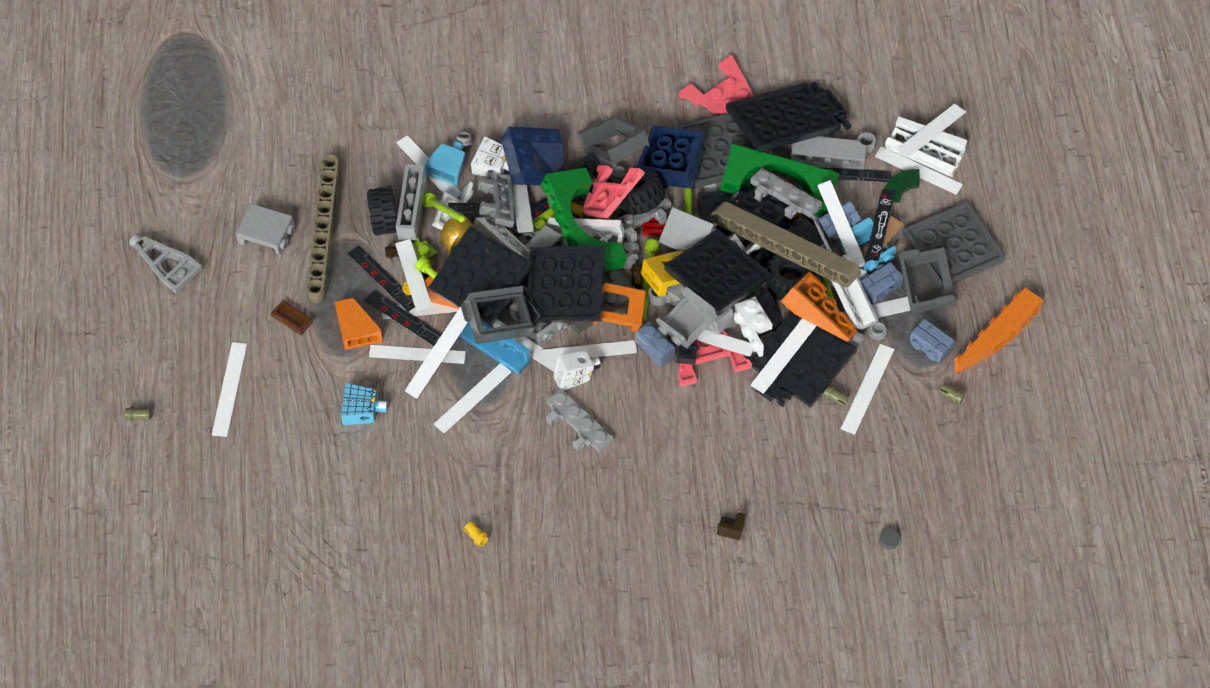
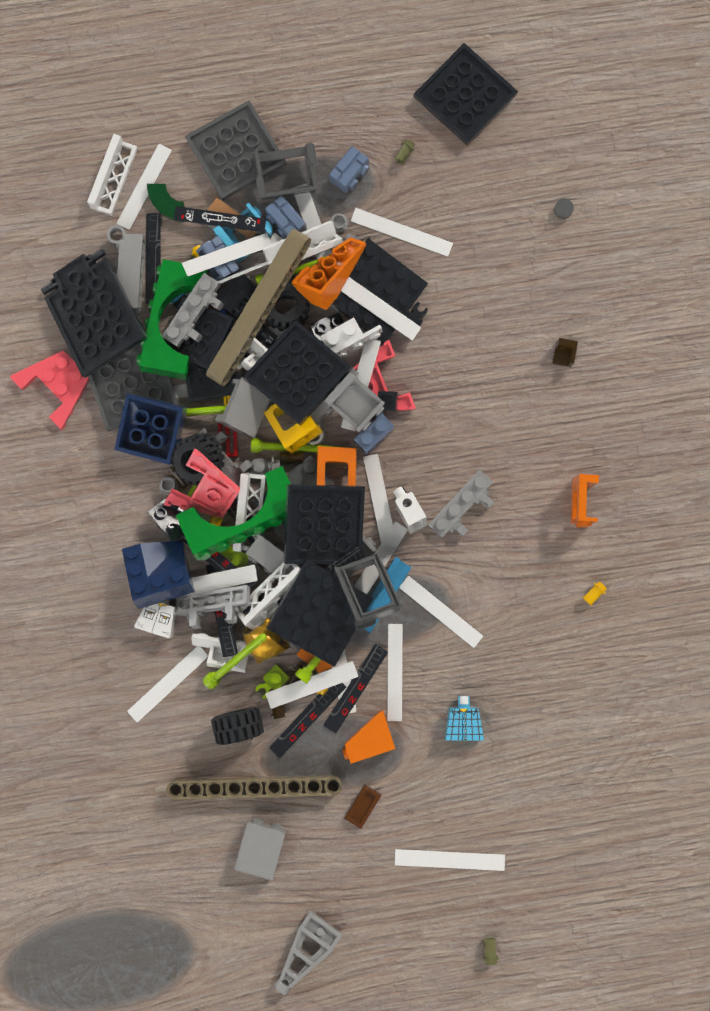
camera: 95 degrees left, 25 degrees up
light grey hinge [396,164,426,240] -> none
white sticker [405,302,468,399] -> none
medium azure torso [425,142,465,186] -> none
light grey plate [454,131,473,147] -> none
dark grey piece [579,115,650,168] -> none
olive pin [823,386,849,407] -> none
white fence [885,128,962,177] -> none
white sticker [897,104,966,158] -> none
orange slope [954,288,1043,373] -> none
none -> black plate [413,43,518,145]
none -> orange window [571,474,599,528]

